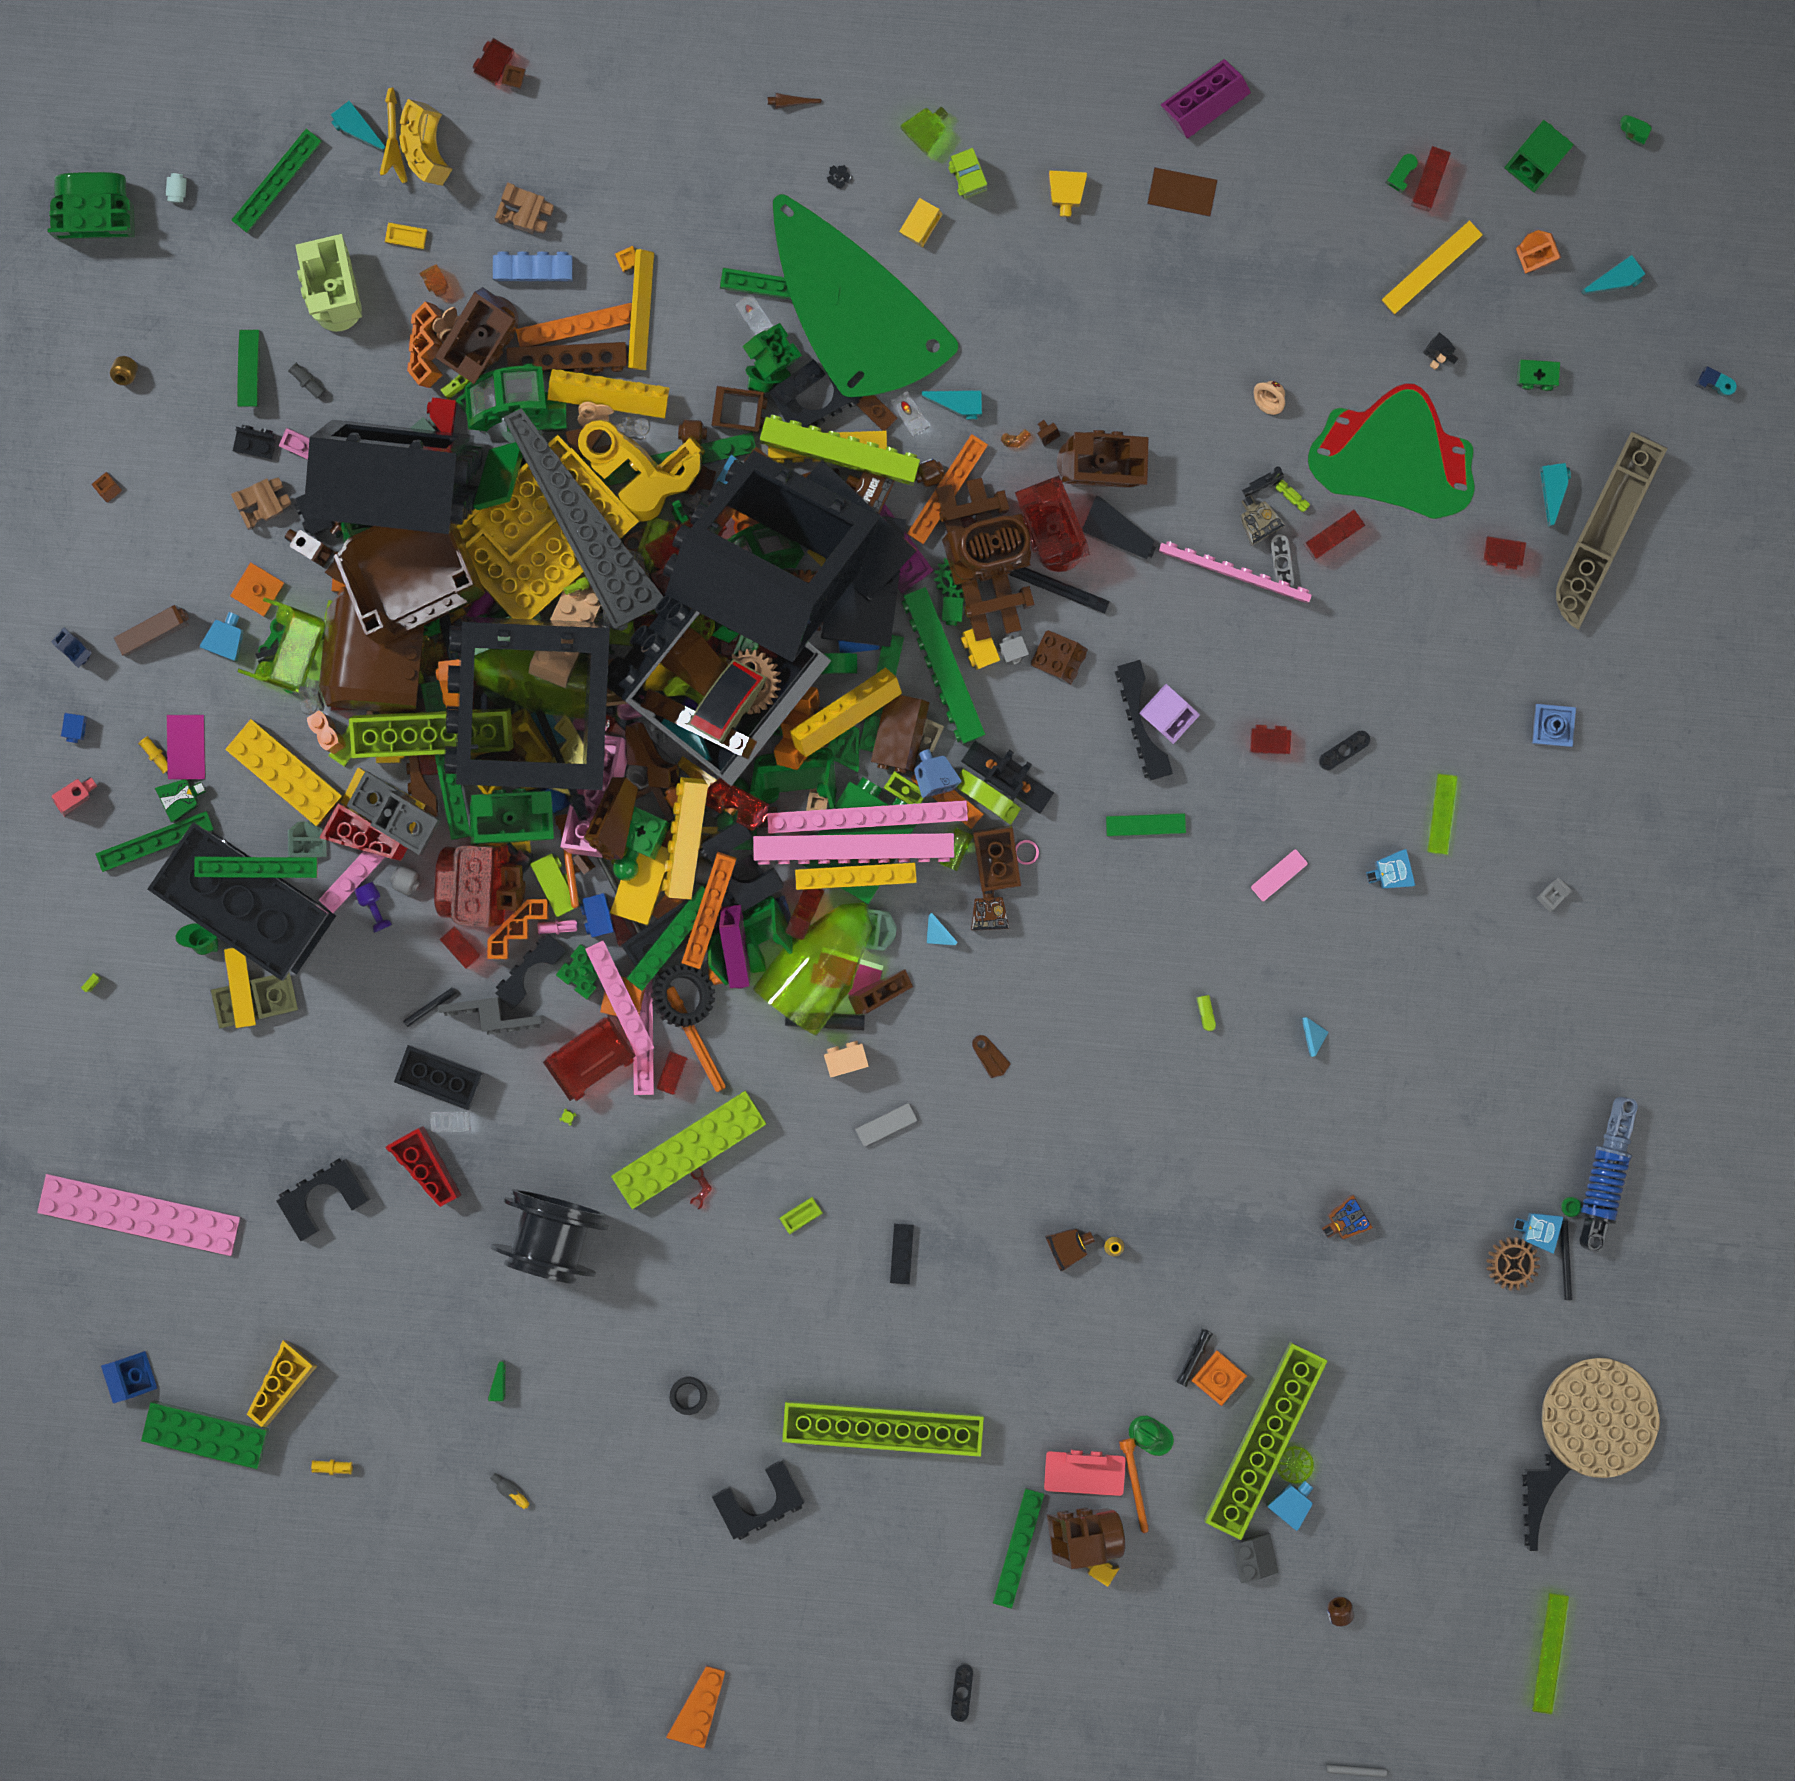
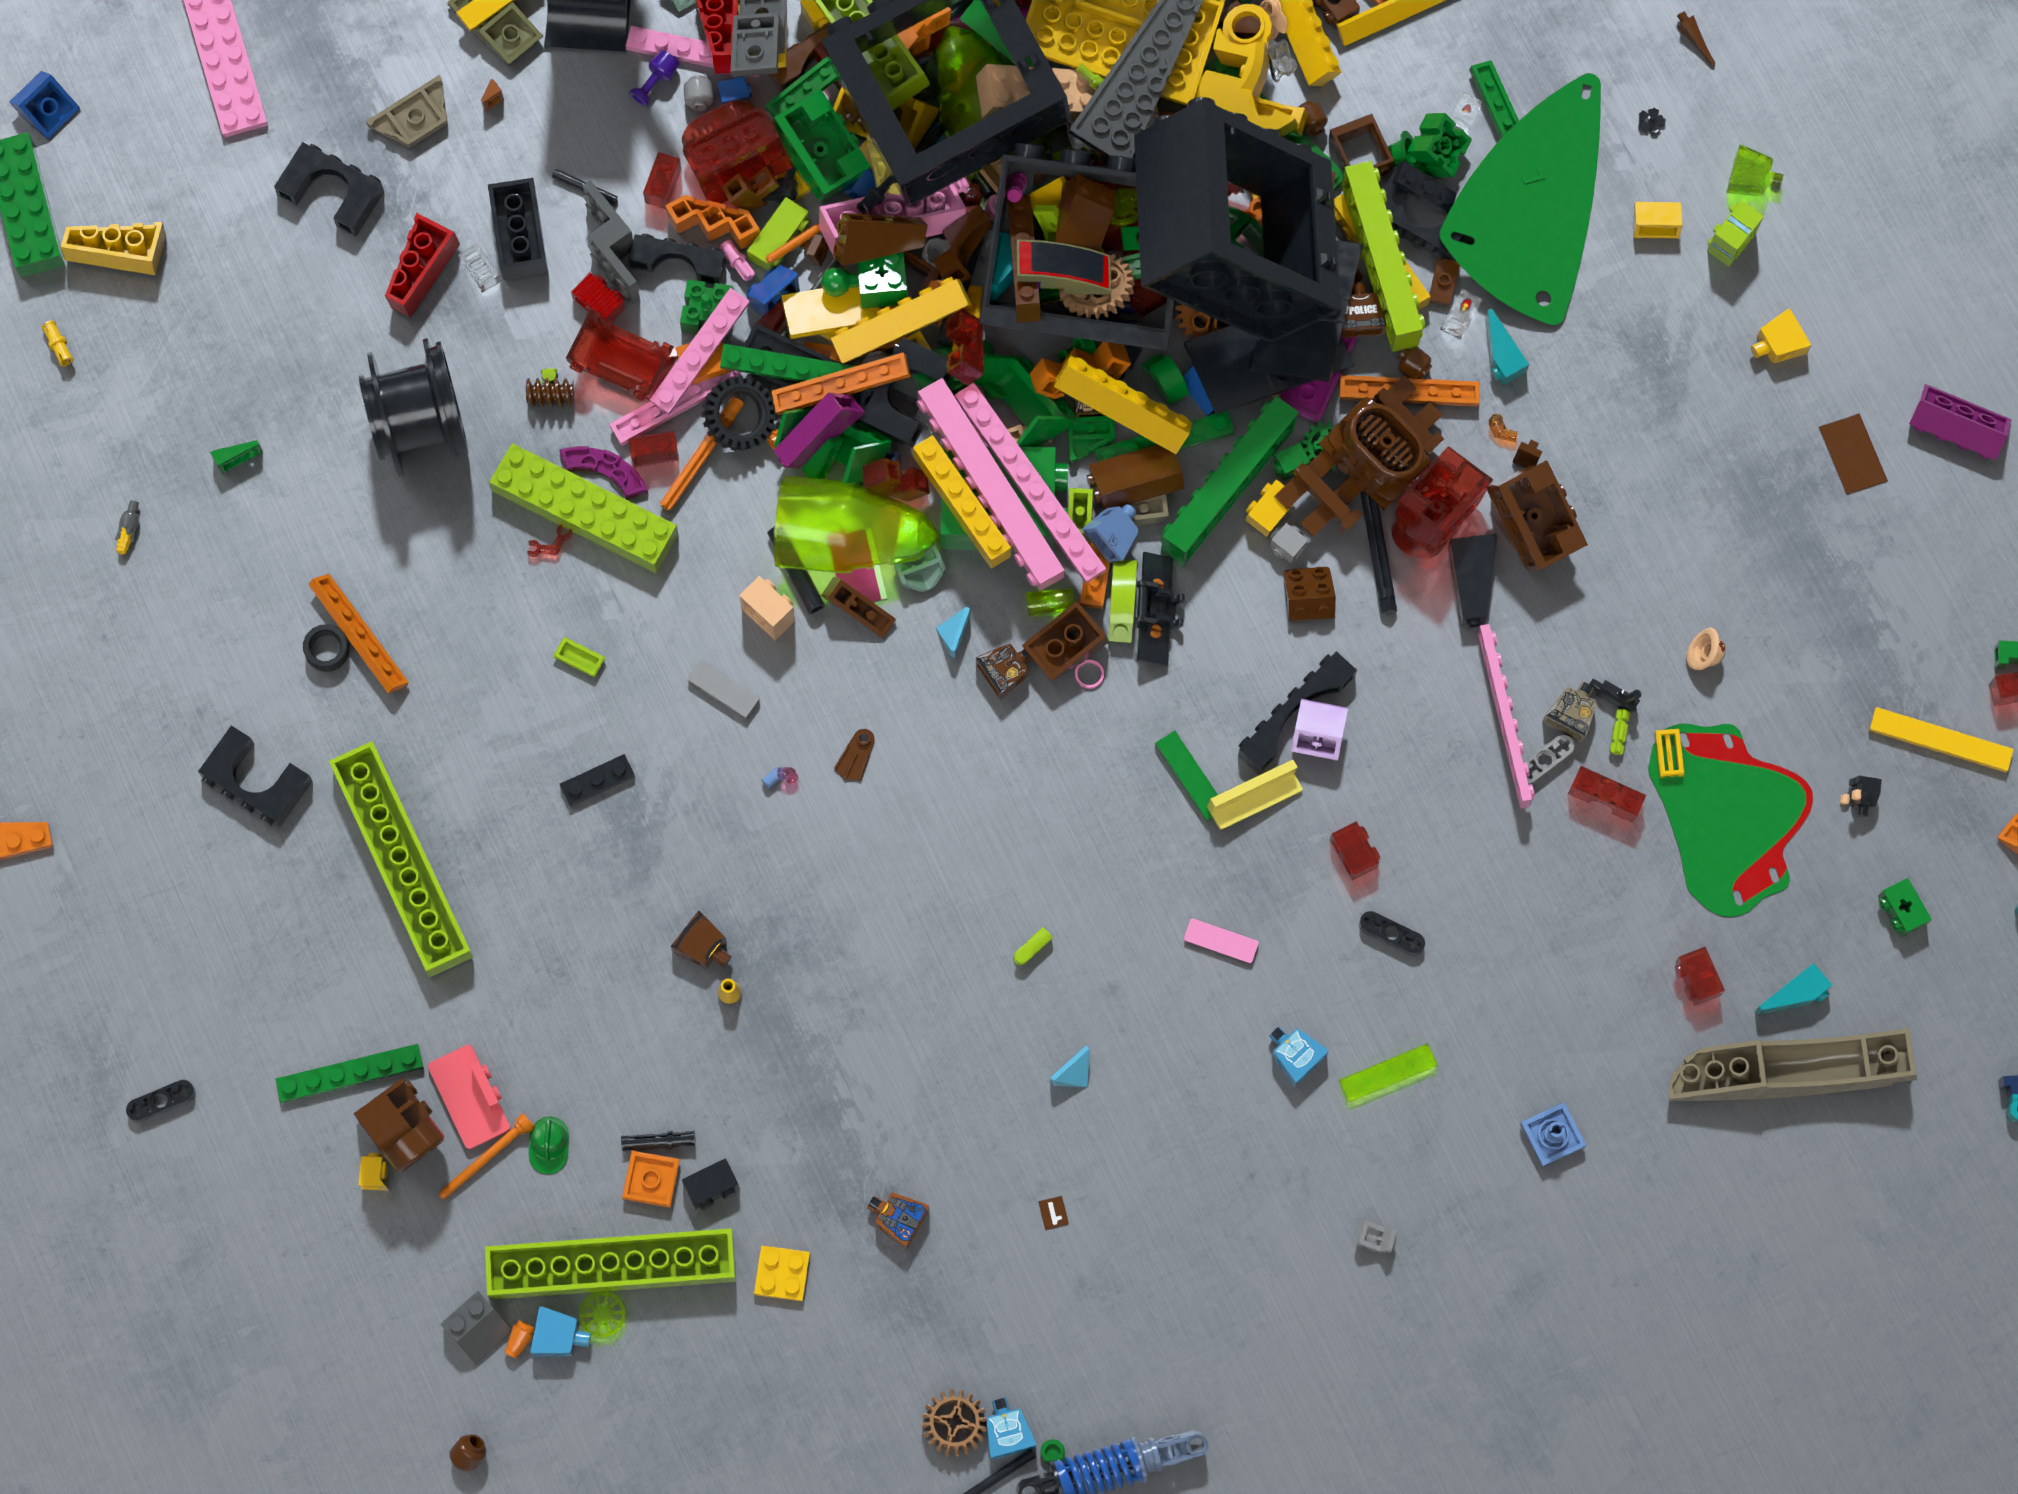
camera: 65 degrees right, 15 degrees down
none -> orange plate [308,574,409,694]
none -> dark tan wing [366,75,448,148]
none -> dark orange slope [481,79,504,112]
none -> orange cone [504,1320,535,1359]
none -> reddish brown piece [526,378,574,407]
none -> magenta tile [559,446,648,500]
none -> red brick [571,272,625,327]
none -> black brick [681,1158,740,1210]
none -> blue brick [717,76,753,112]
none -> yellow plate [754,1245,810,1302]
none -> arm [762,767,799,789]
none -> dark pink piece [1007,172,1027,202]
none -> reddish brown sticker [1038,1196,1069,1230]
none -> light yellow panel [1207,760,1303,830]
none -> yellow tile [1654,729,1684,778]

